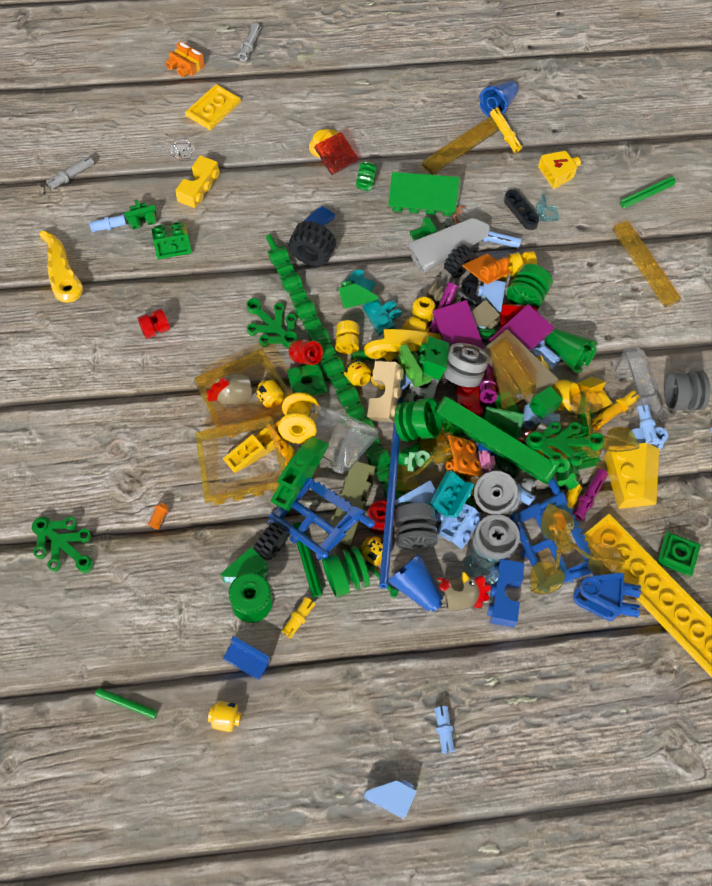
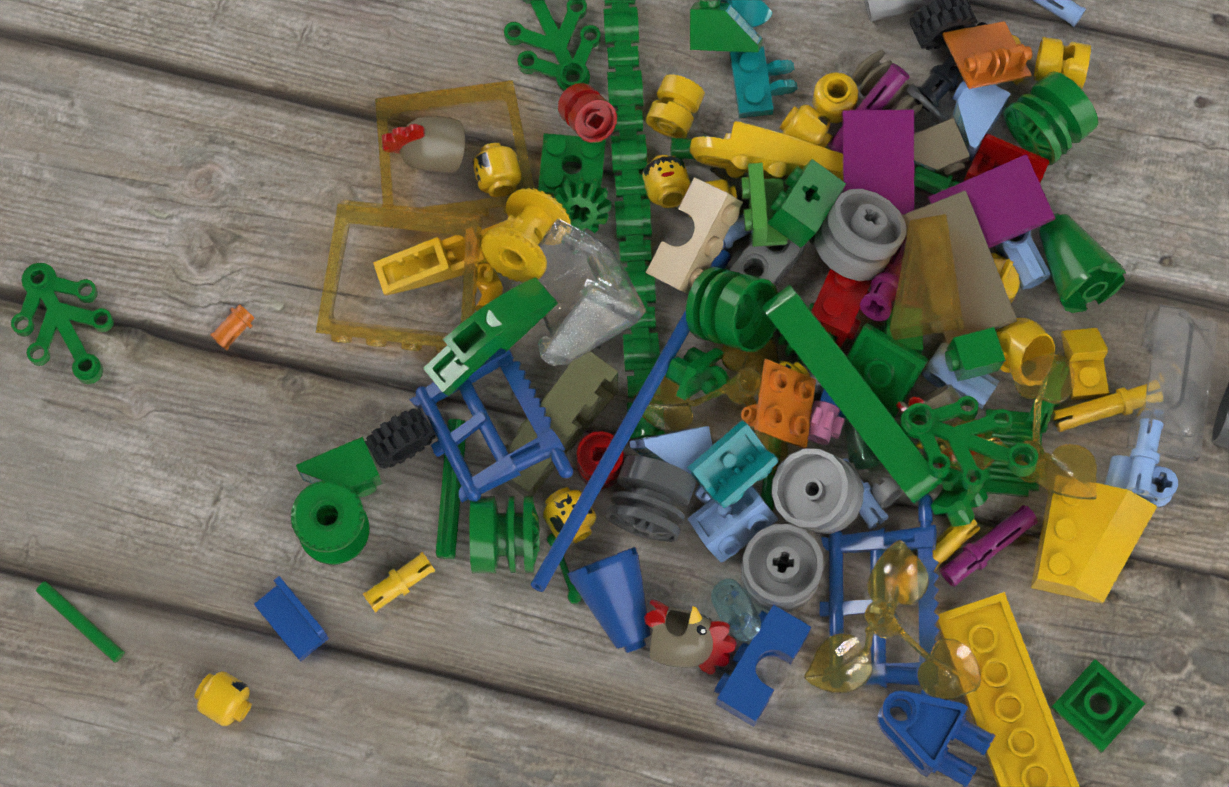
camera: 25 degrees right, 10 degrees up
none -> green gear [554,174,612,237]

